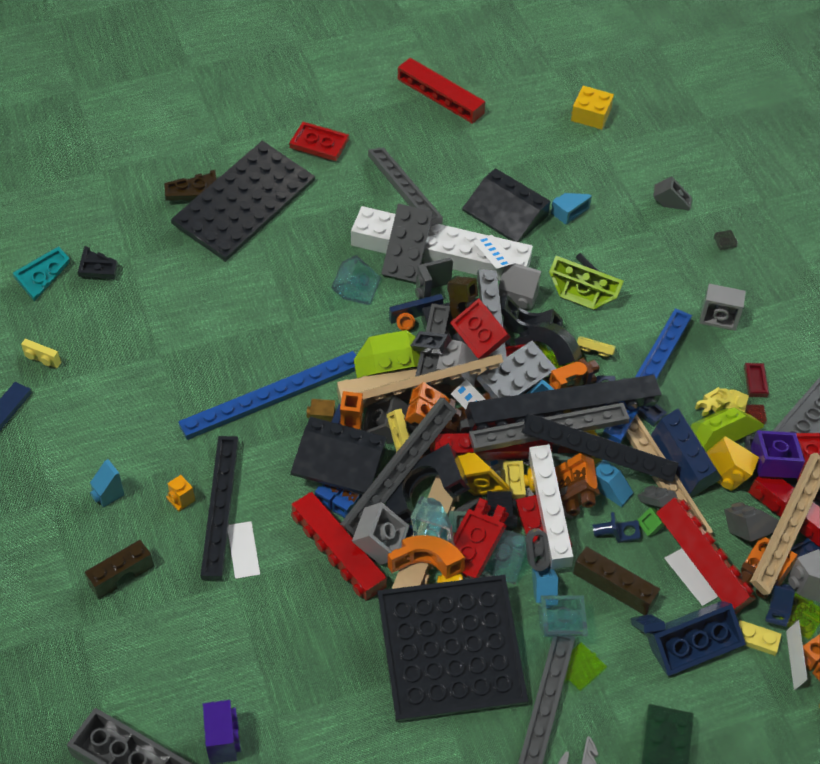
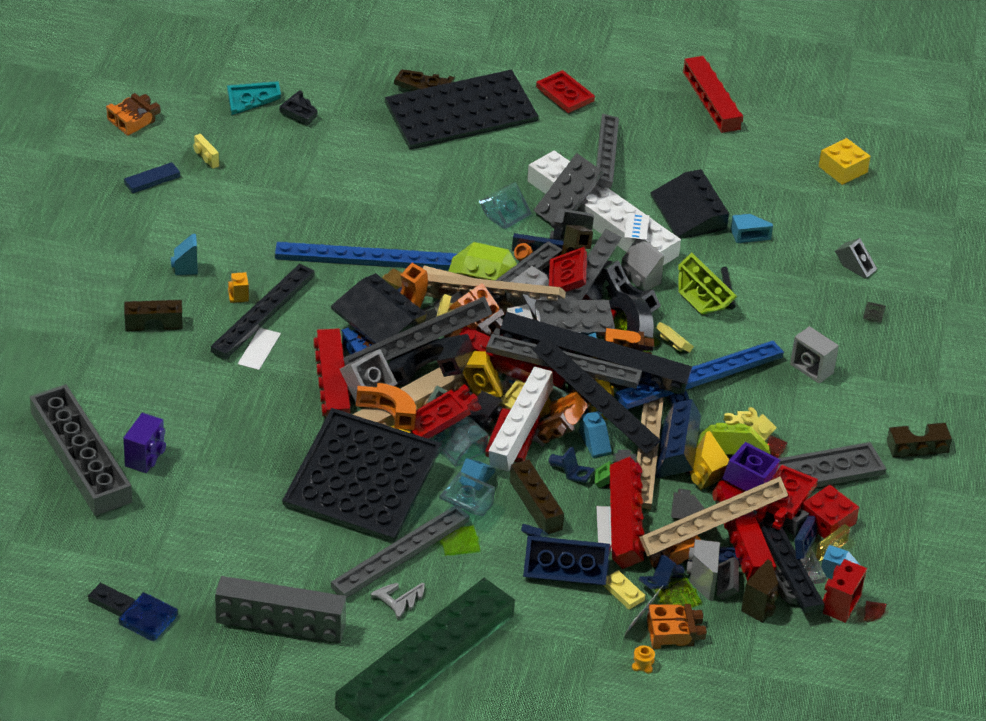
camera: 30 degrees right, 10 degrees down
black plate [410,331,452,354] -> none
clear light blue slope [411,496,455,546] -> none
dark grey plate [525,528,550,571] -> none
dark red tile [744,363,769,398] -> none

